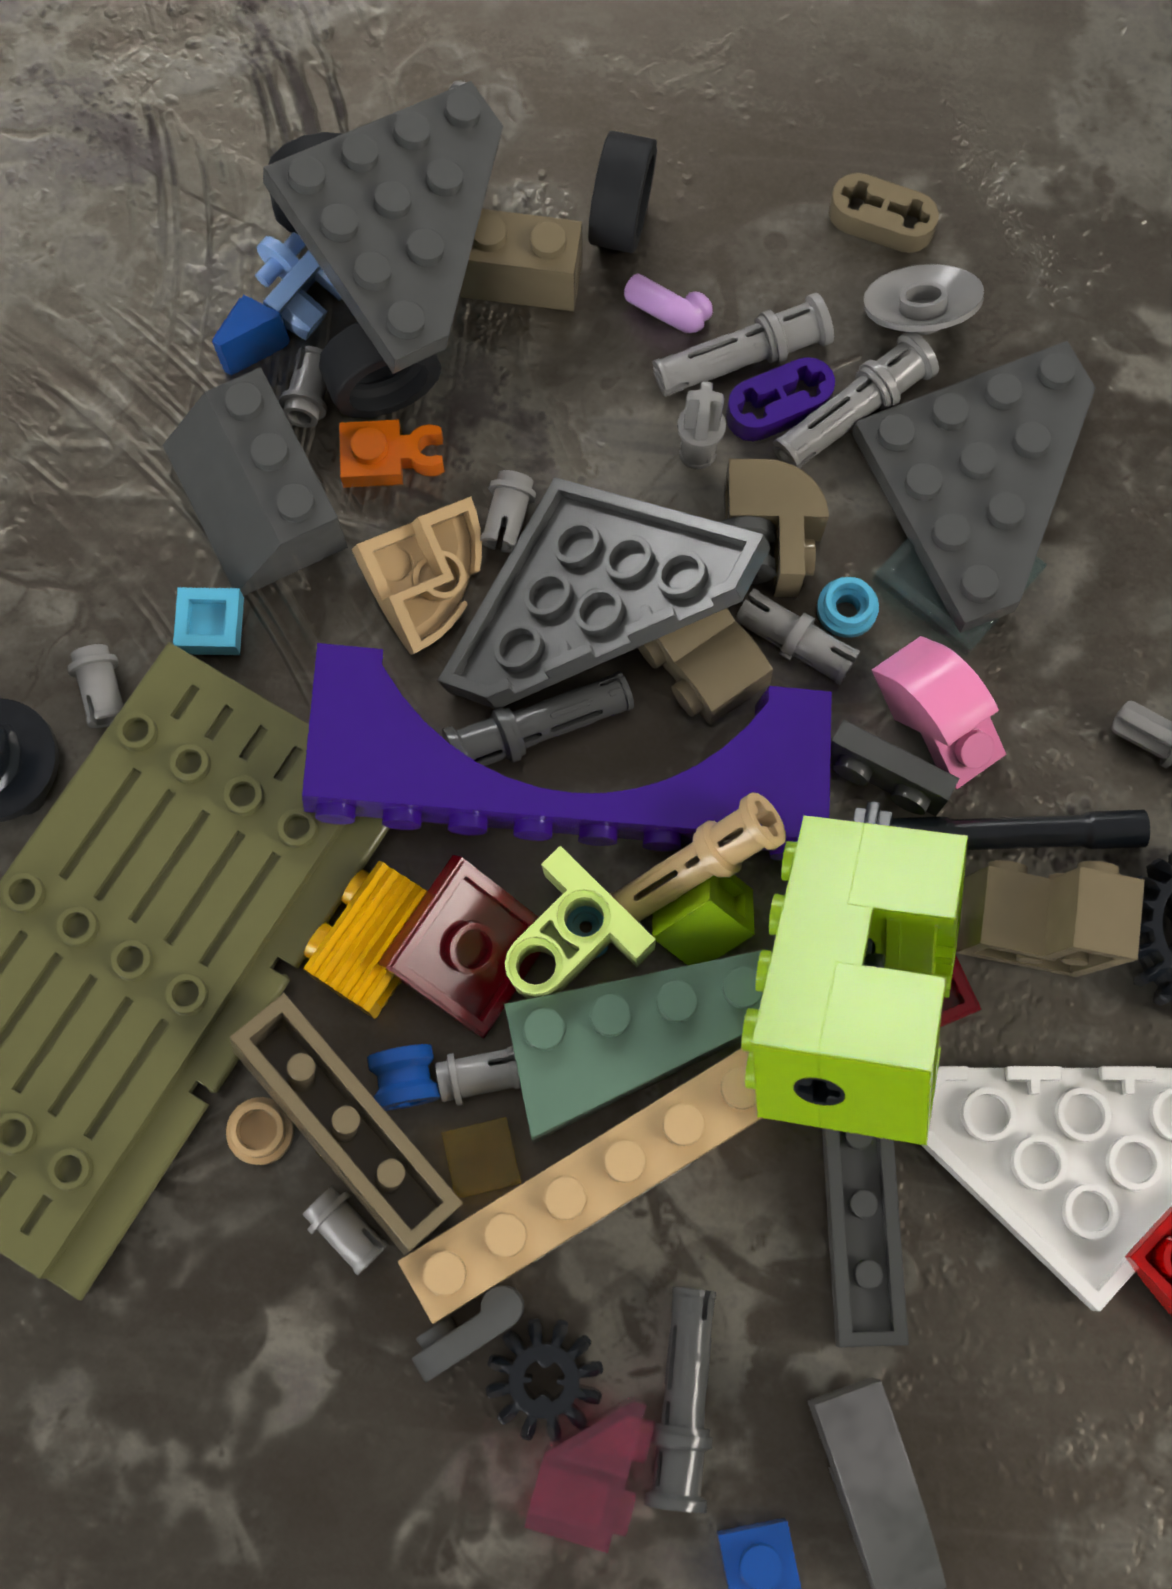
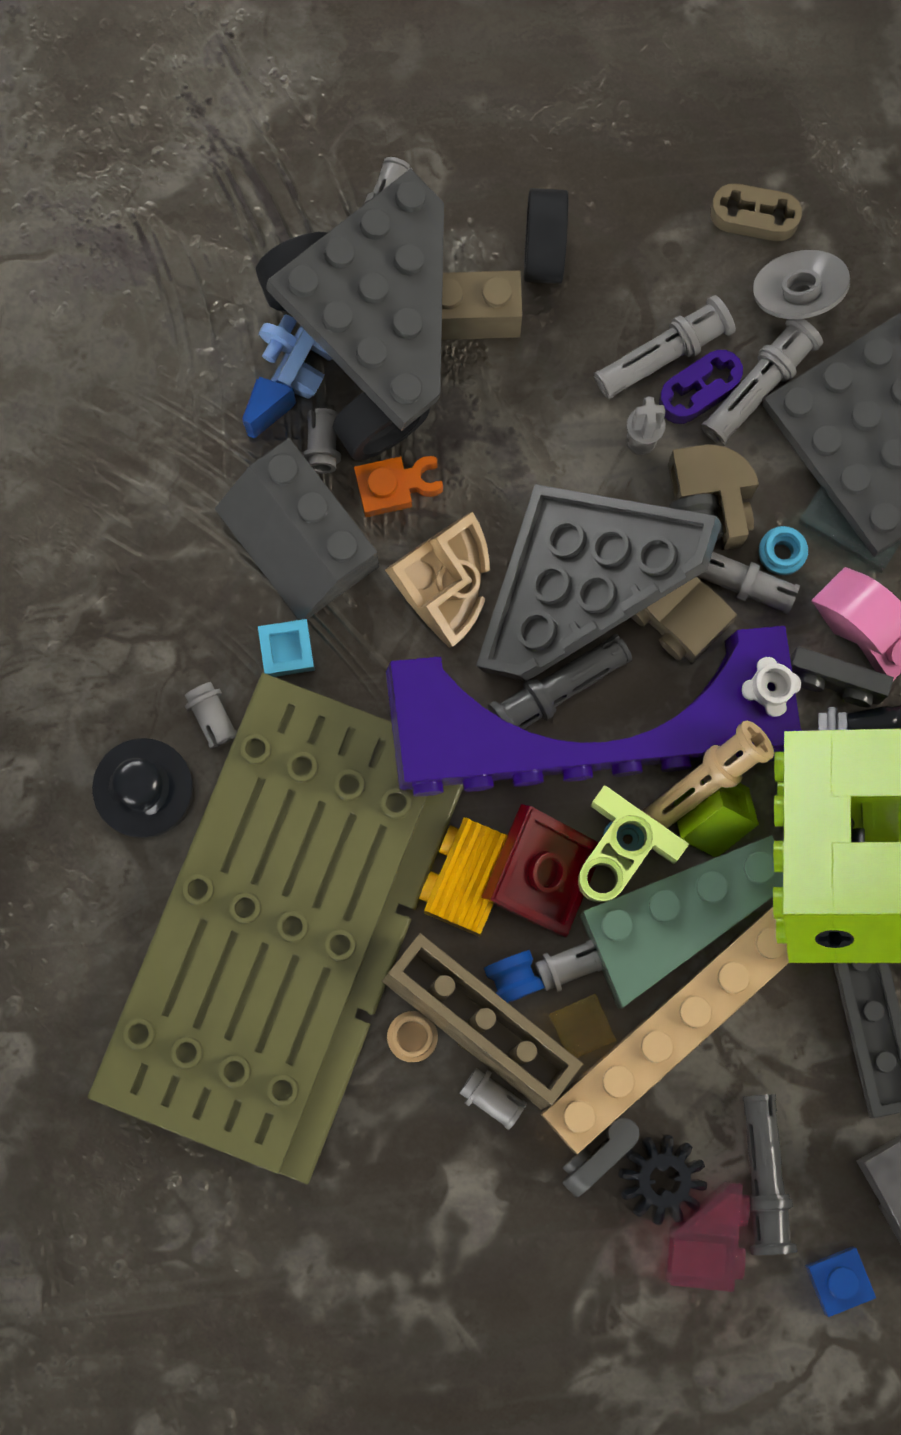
camera: 10 degrees left, 5 degrees up
light grey pin [480,470,536,553] -> none
lavender arm [624,274,713,334] -> none
none -> white plate [742,657,801,717]

